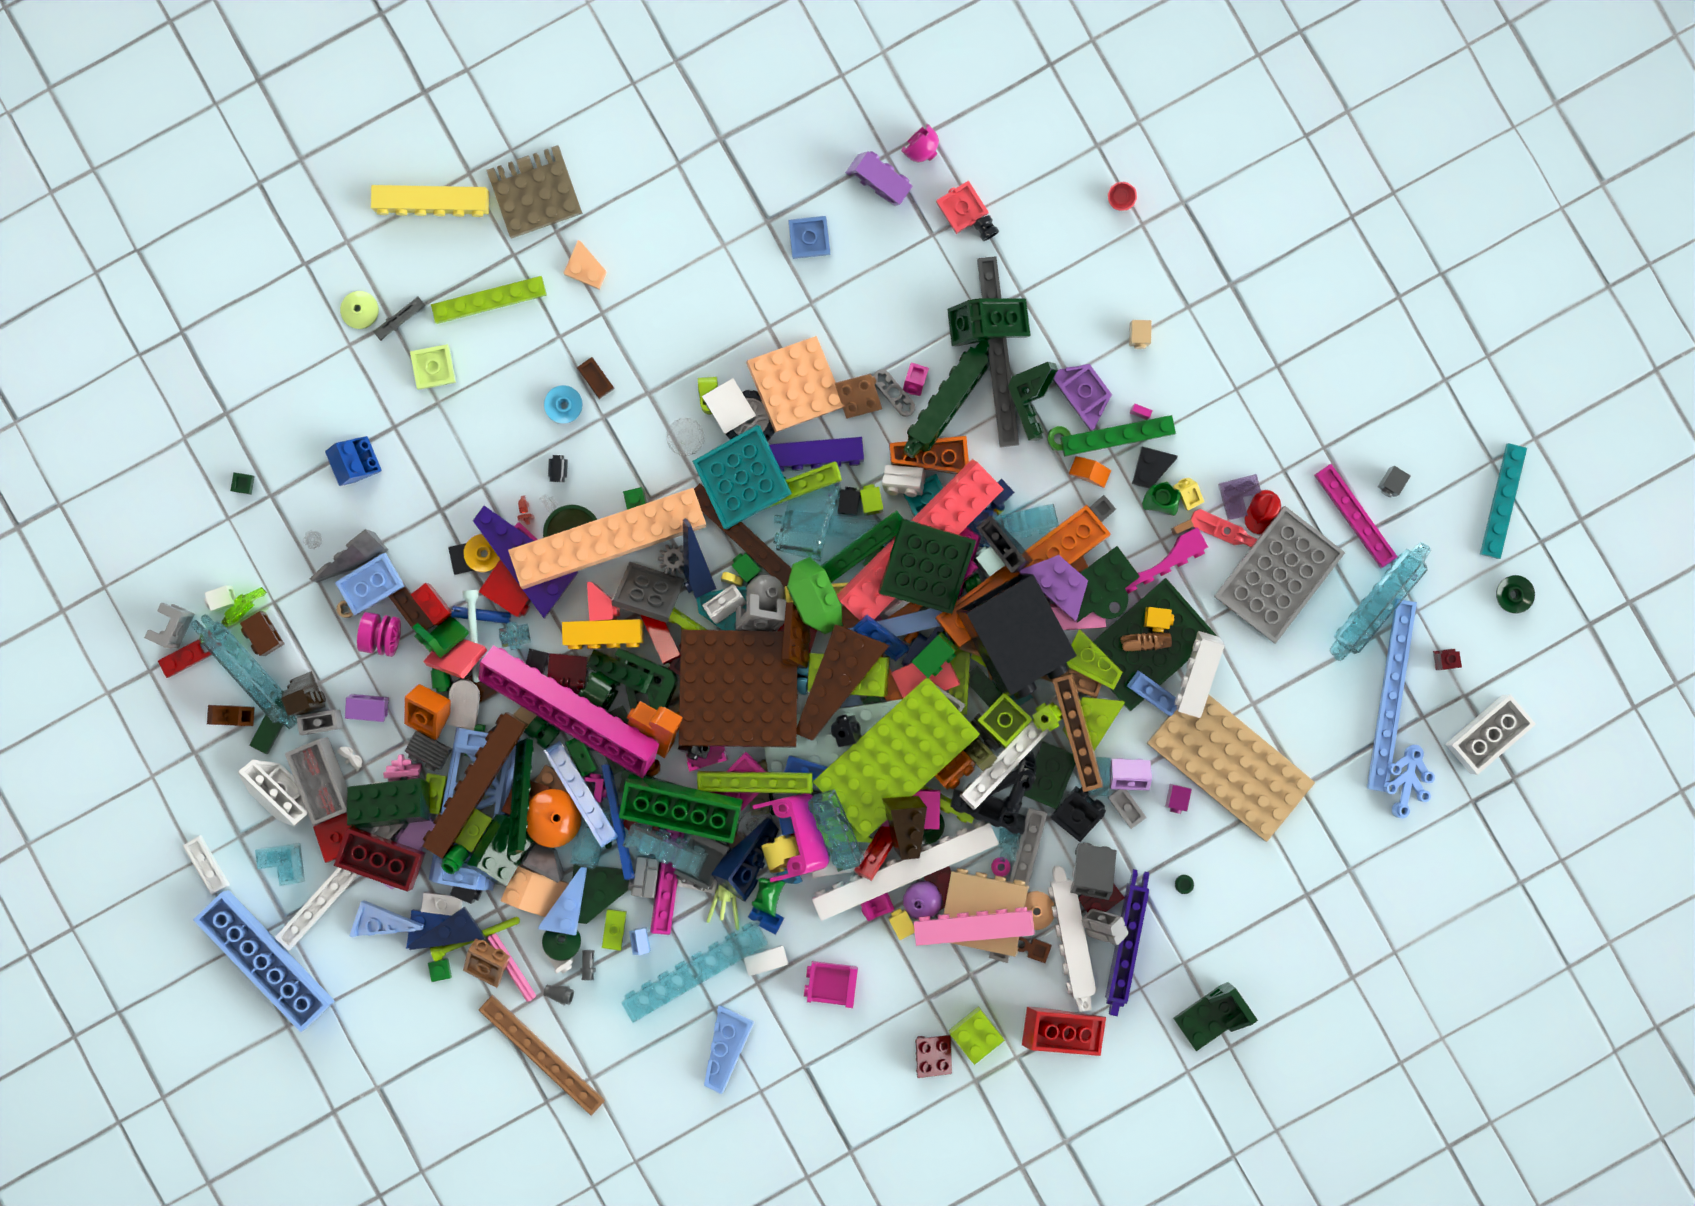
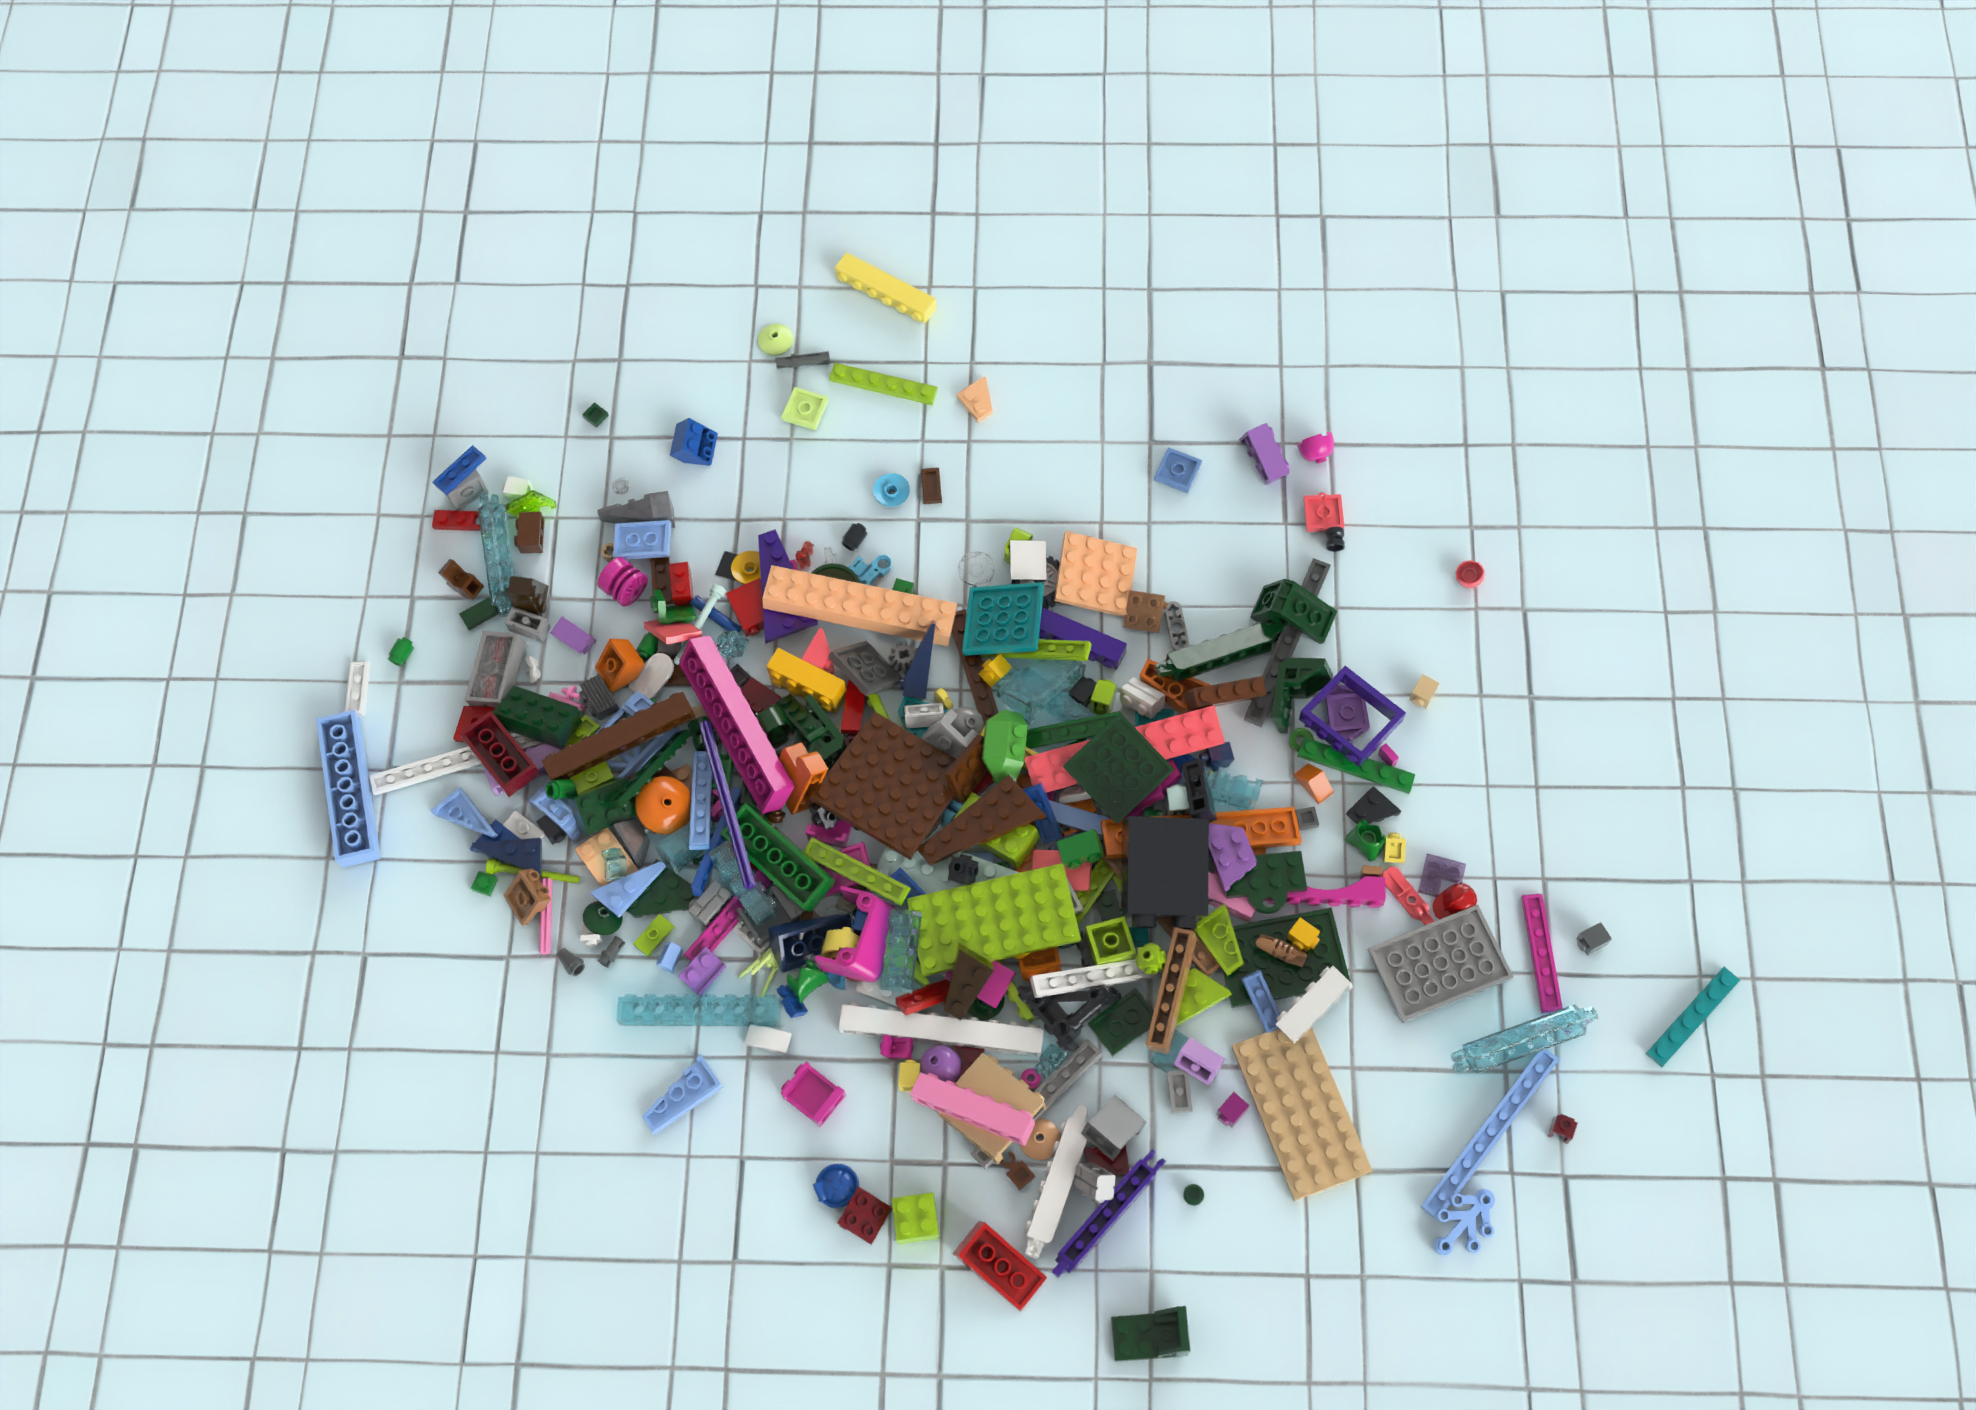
camera: 35 degrees right, 20 degrees down
white wedge [238,759,308,826] -> none
clear light blue brick [255,843,305,886] -> none
medium nougat tile [479,995,605,1116] -> none
dark tan hinge [487,145,583,239] -> none
green brick [731,553,762,584] -> none
dark pink bracket [903,362,929,396] -> none
olive plate [964,737,998,771] -> none
black plate [1050,786,1106,842] -> none
white brick [1445,695,1536,775] -> none
dark green dish [1496,575,1535,614] -> none
none -> green brick [388,637,414,666]
none -> blue tile [432,445,487,496]
none -> clear light blue bracket [601,848,626,881]
none -> medium lavender plate [677,946,726,996]
none -> dark purple axle [699,720,755,890]
none -> blue piece [813,1164,859,1208]
none -> medium azure piece [848,555,891,586]
none -> yellow brick [978,654,1013,688]
none -> reddish brown brick [1184,676,1267,712]
none -> dark purple window [1299,666,1406,767]

